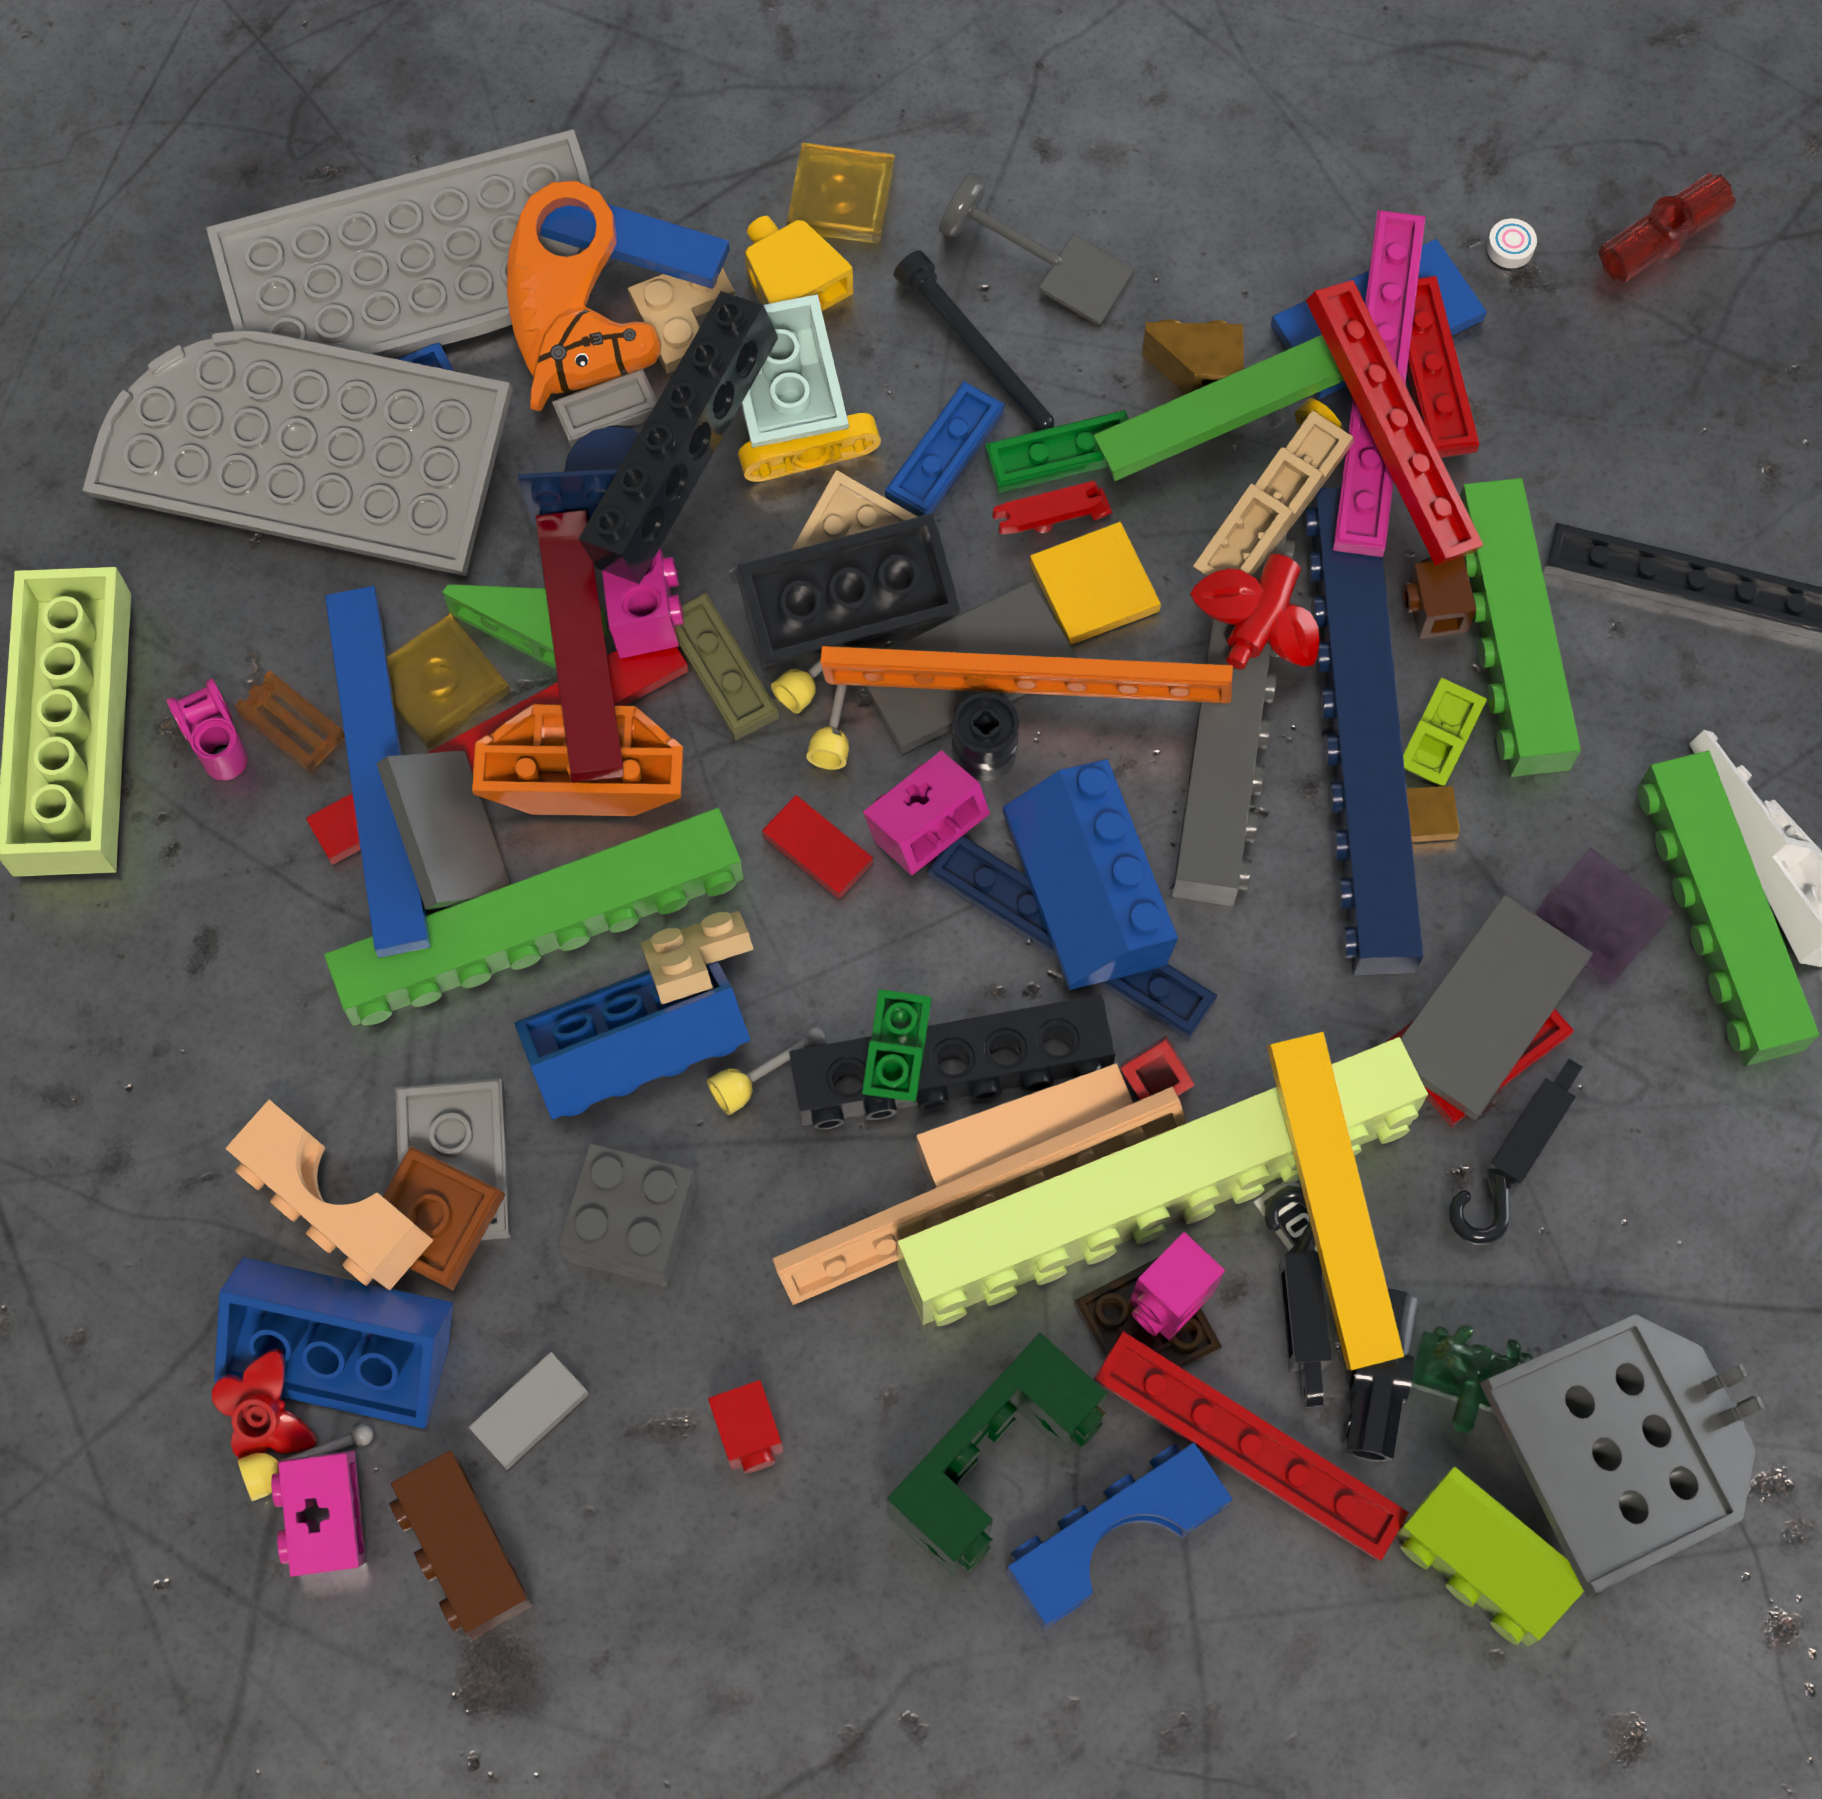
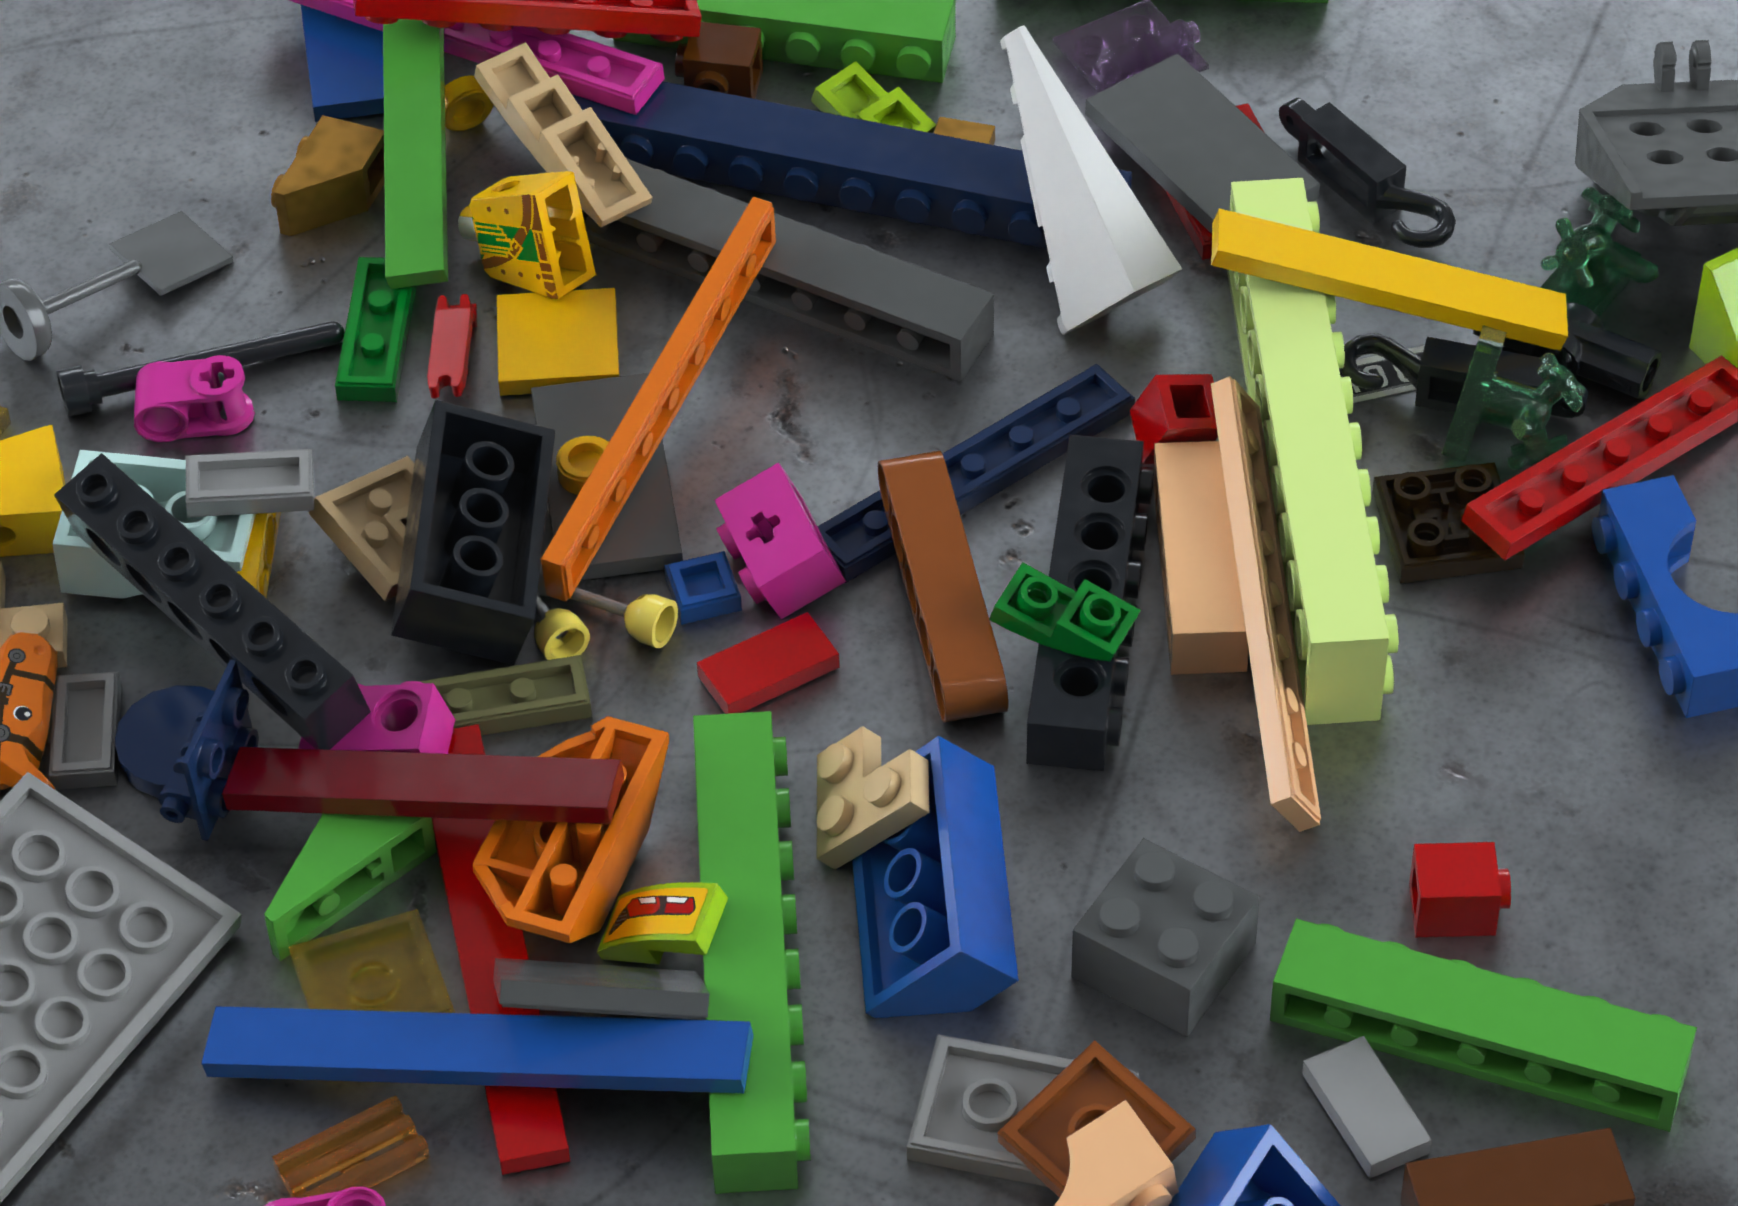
camera: 70 degrees left, 20 degrees down
light yellow hinge [707,1027,826,1115] -> none
blue tile [885,381,1005,517] -> none
dark green plate [886,1332,1107,1577] -> none
black wheel [951,692,1020,781] -> none
blue slope [1002,759,1178,990] -> none
dark pink brick [1129,1232,1225,1341] -> none
red plant [1190,554,1320,670] -> none
none -> dark pink piece [134,355,255,443]
none -> light grey tile [186,449,314,517]
none -> yellow torso [458,171,596,299]
none -> yellow tile [556,436,609,495]
none -> slope [597,882,728,964]
none -> blue tile [664,551,742,625]
none -> dark orange beam [878,450,1009,723]
none -> white wedge [1000,25,1182,335]
none -> bright green brick [1270,918,1697,1132]
none -> clear green piece [1442,325,1585,470]

